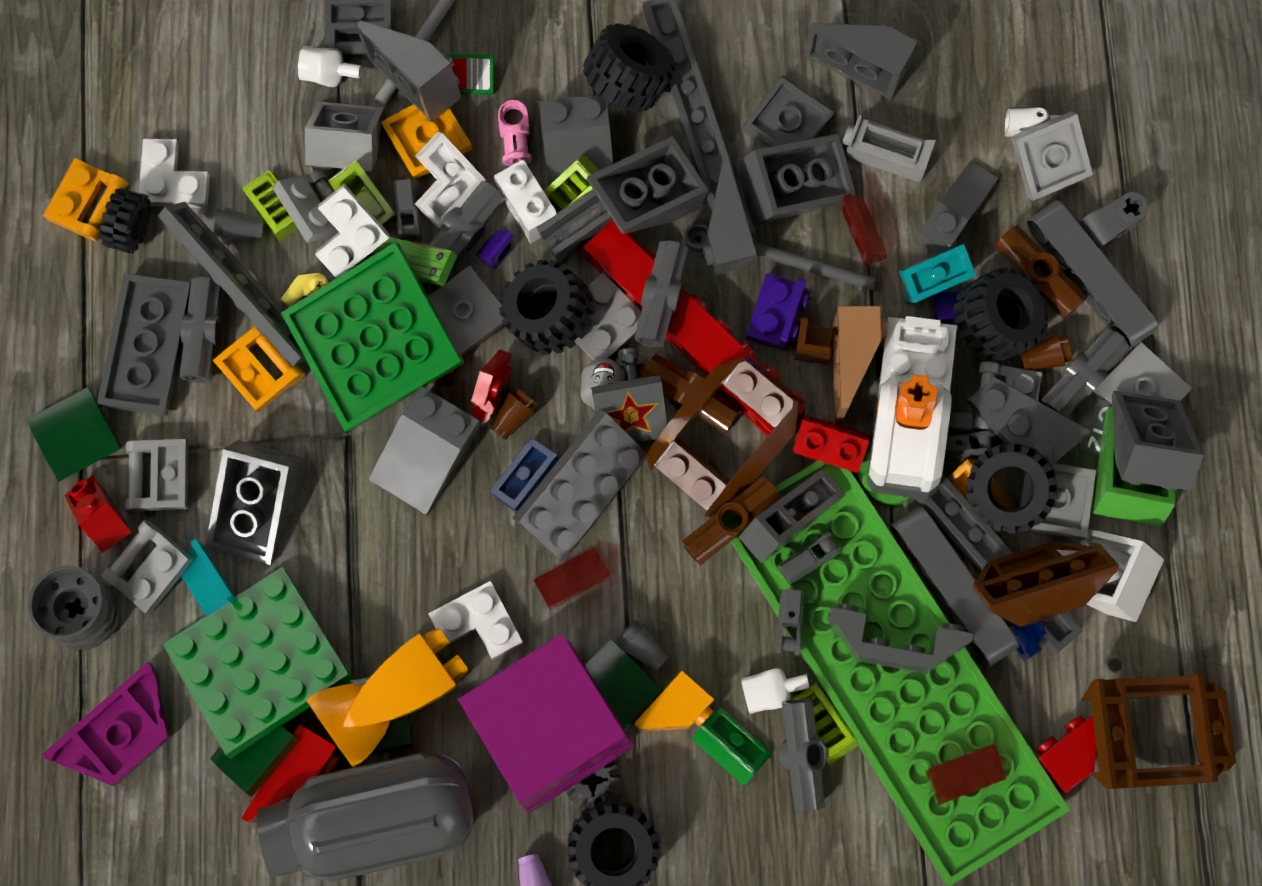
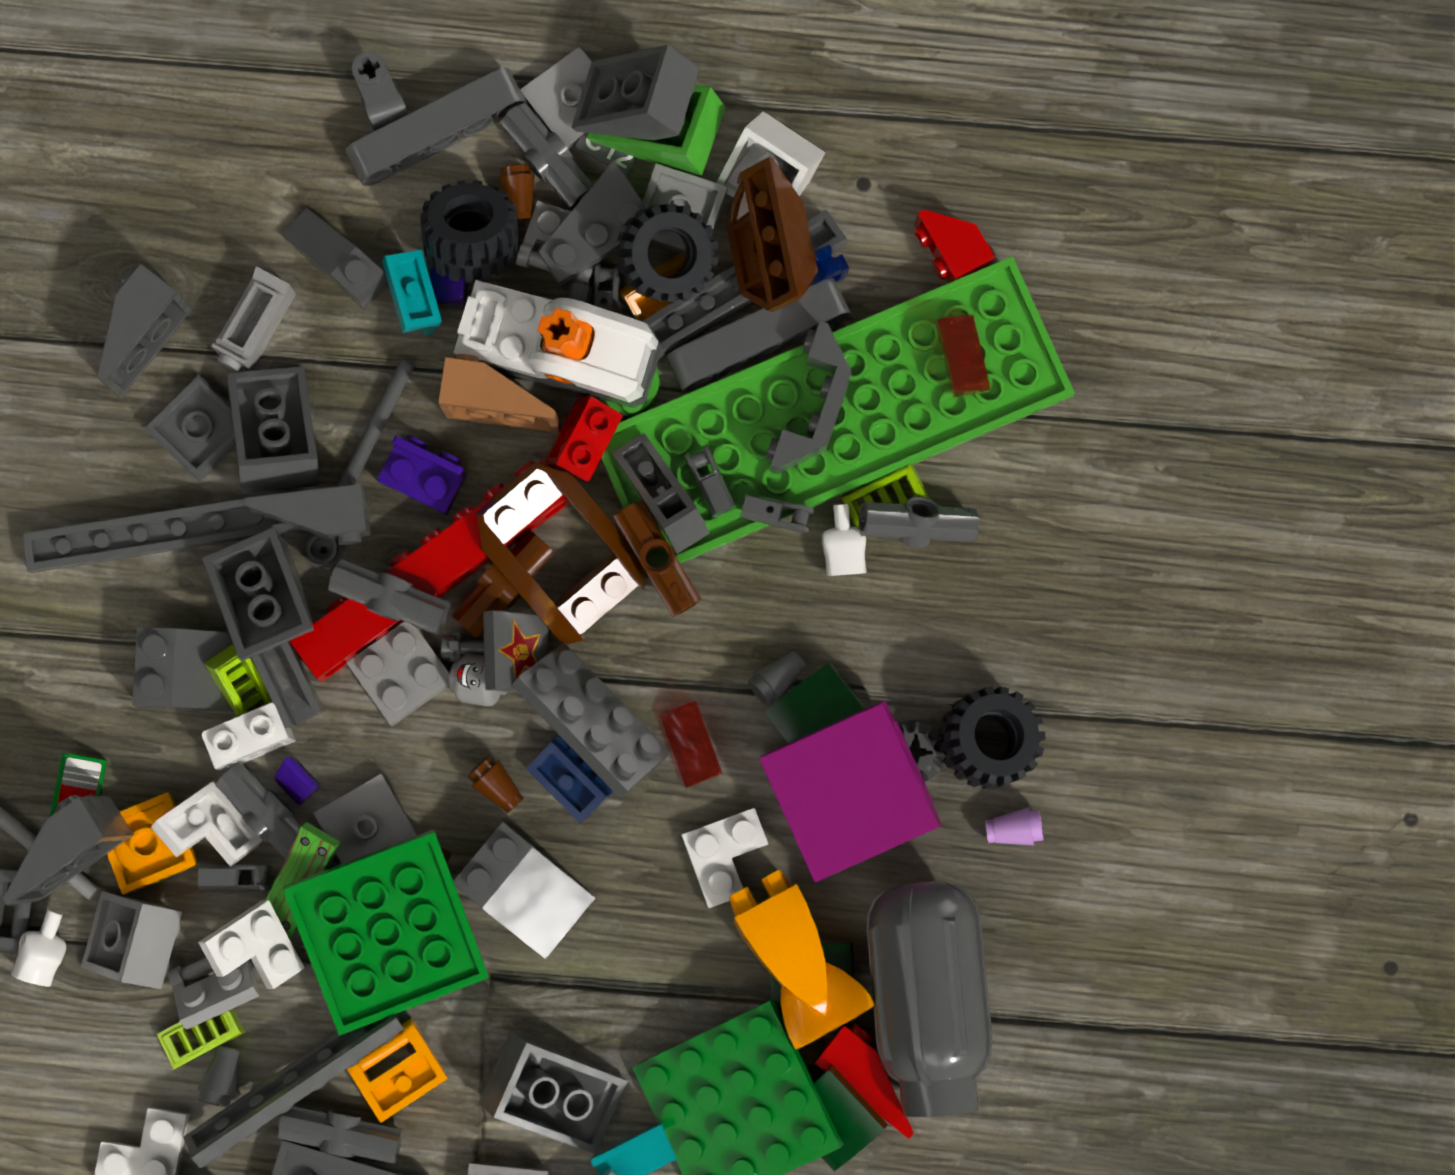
camera: 85 degrees left, 5 degrees up
light yellow arm [280,273,329,307] -> none
lime slope [328,160,395,225] -> none
red hinge [471,349,513,423] -> none
bright pink connector [498,100,532,166] -> none
black tyre [500,260,595,355] -> none
black tyre [583,23,676,112] -> none
light orange slope [634,671,714,732] -> none
green slope [692,706,773,785] -> none
reddish brown panel [794,317,833,365] -> none
clear red slope [840,194,888,266] -> none
reddish brown piece [994,225,1087,319] -> none
white piece [1005,107,1061,137] -> none
light grey plate [1011,111,1093,201] -> none
reddish brown wedge [1080,674,1236,789] -> none

